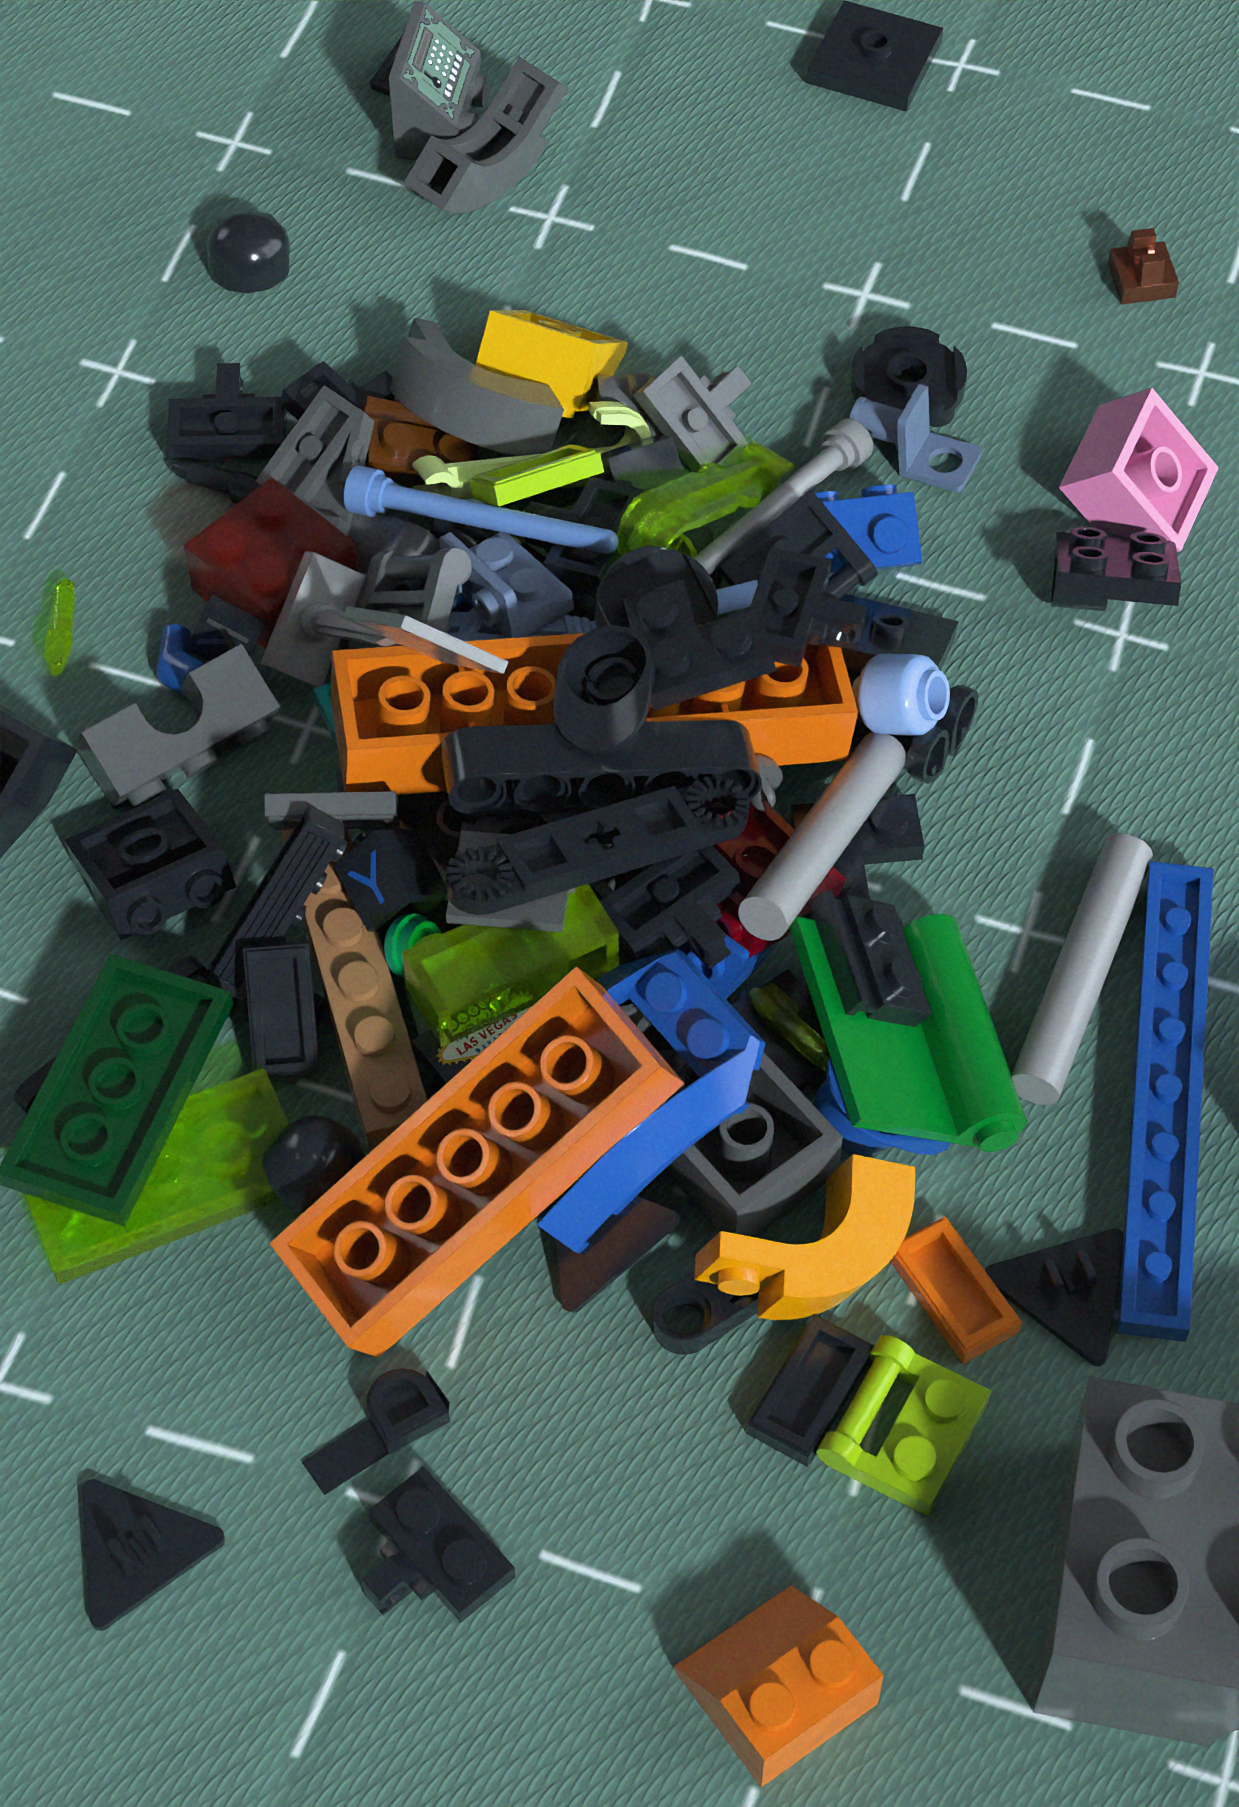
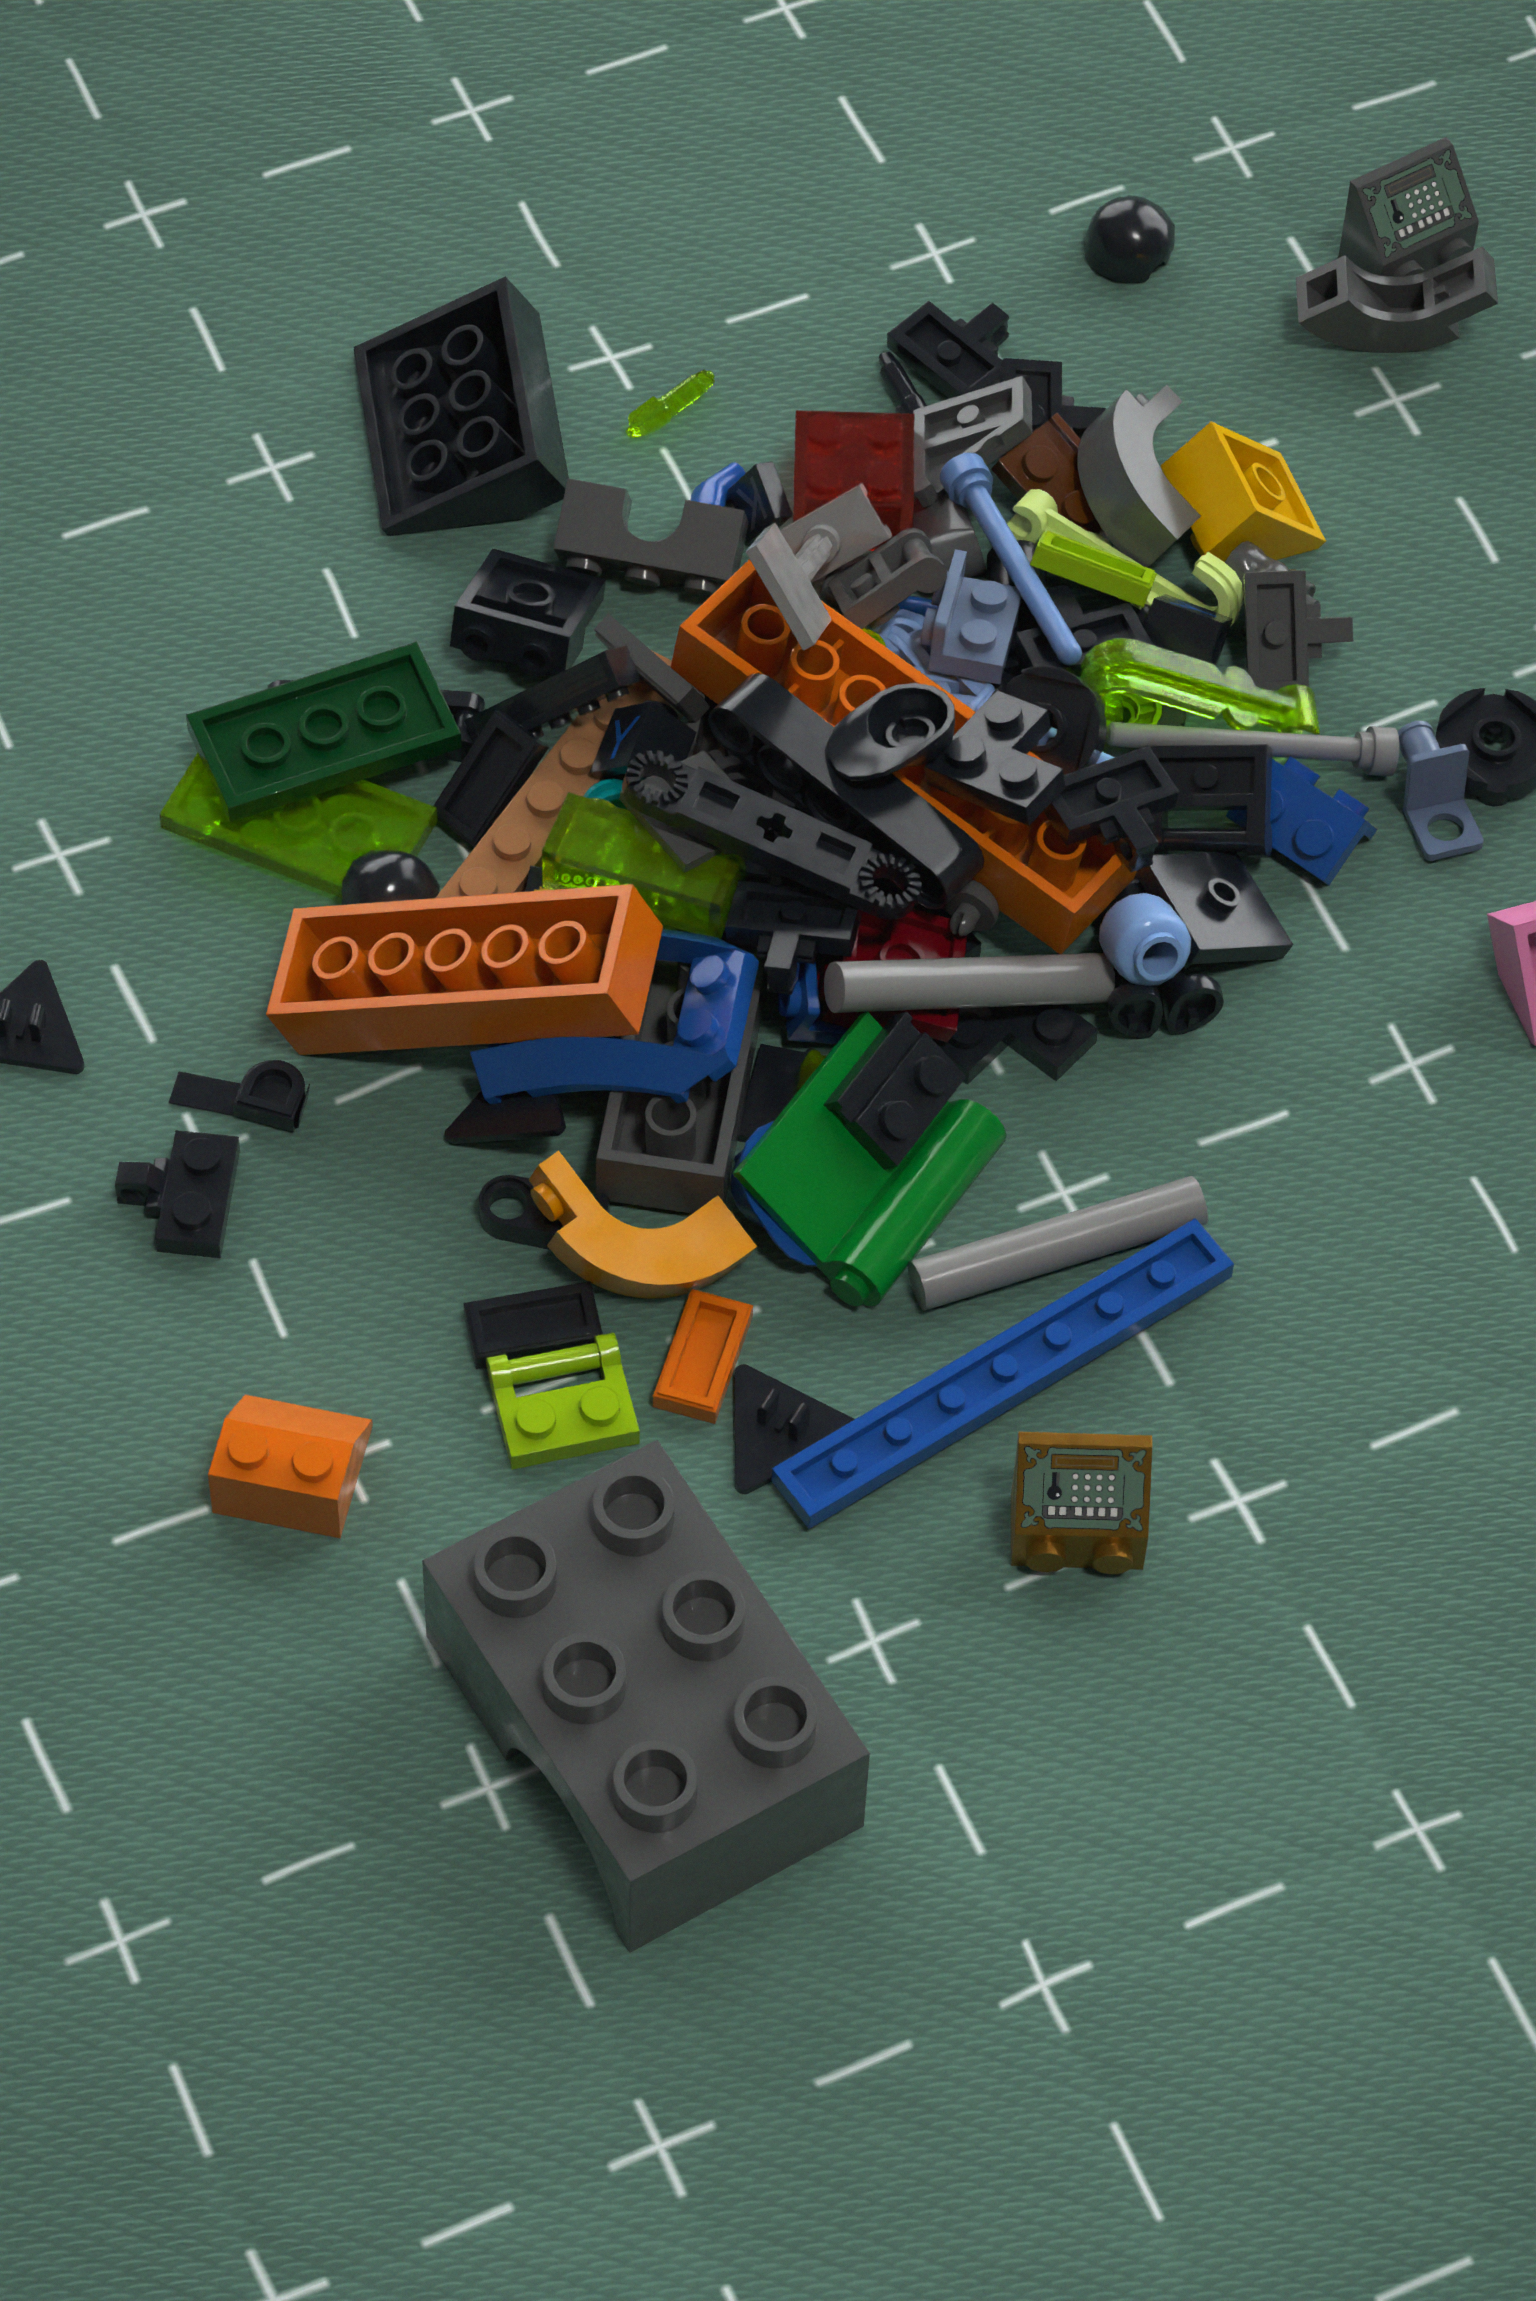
camera: 45 degrees right, 0 degrees up
black plate [1051,527,1181,611] -> none

